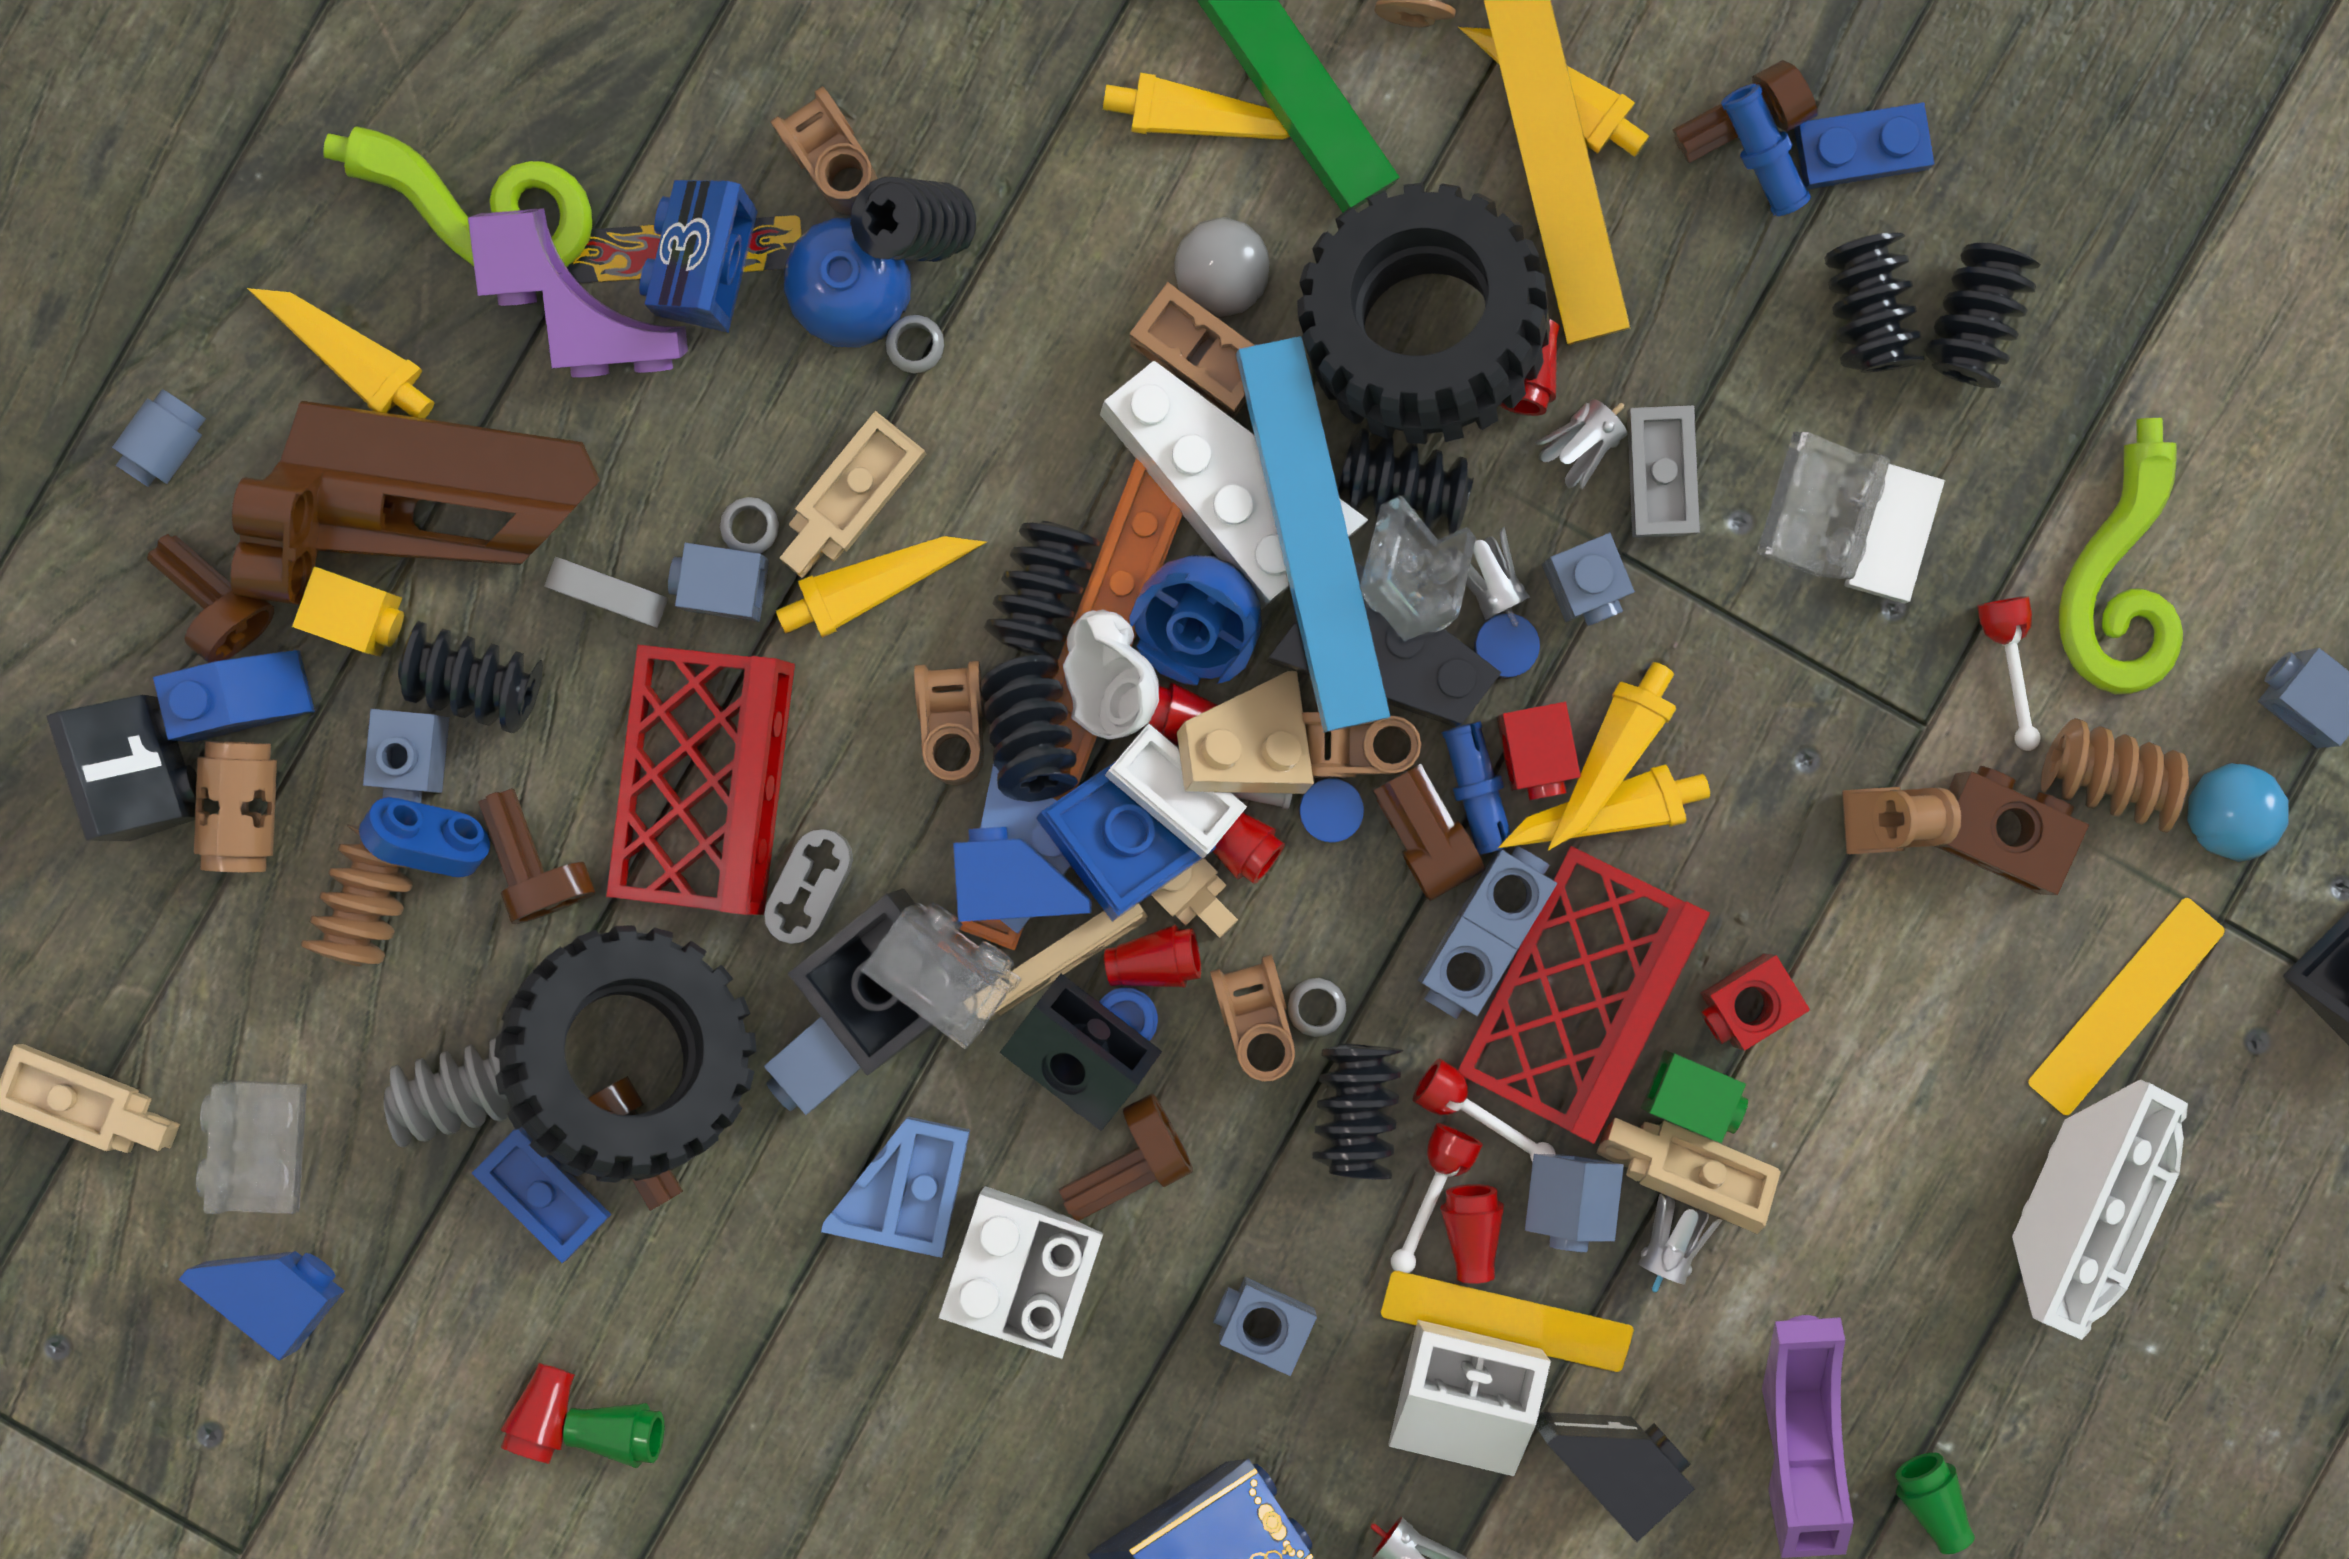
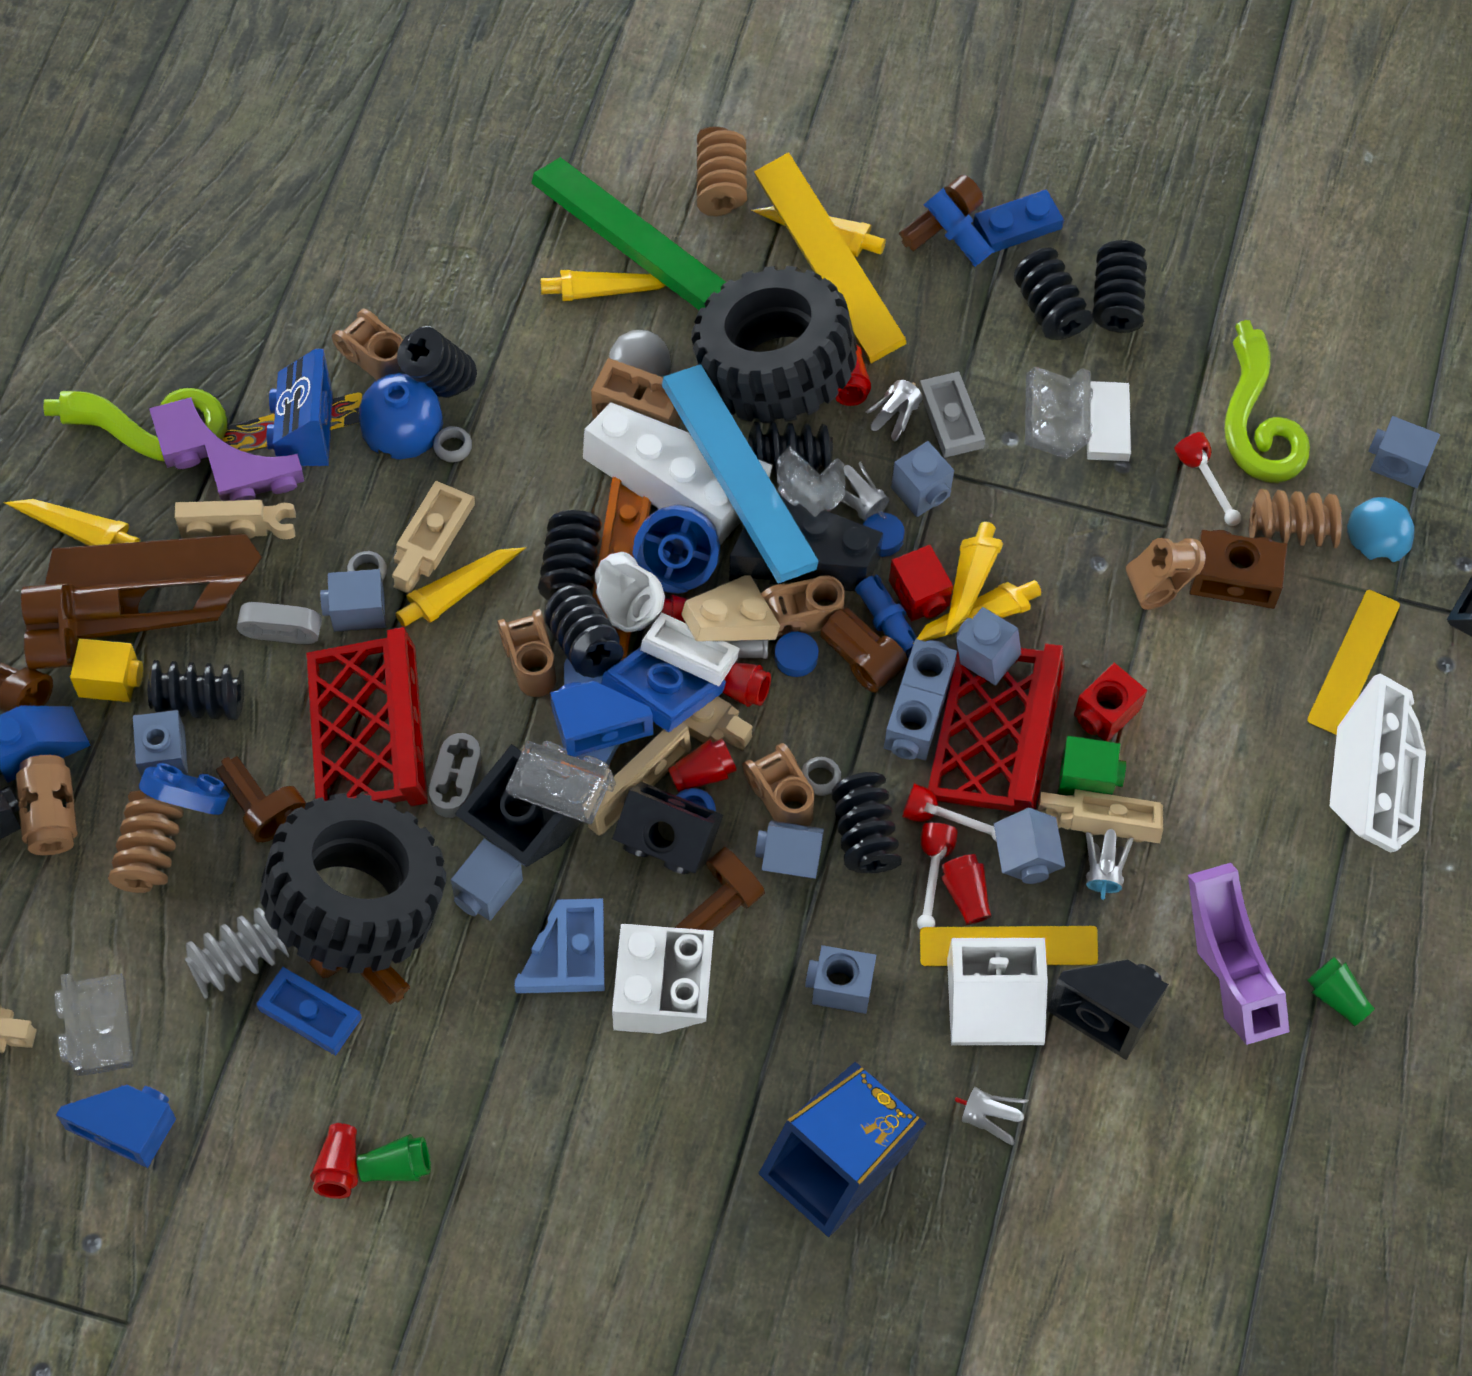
camera: 20 degrees left, 25 degrees down
none -> tan plate [175,500,296,539]
none -> sand blue brick [755,820,824,879]
none -> sand blue brick [956,607,1021,686]

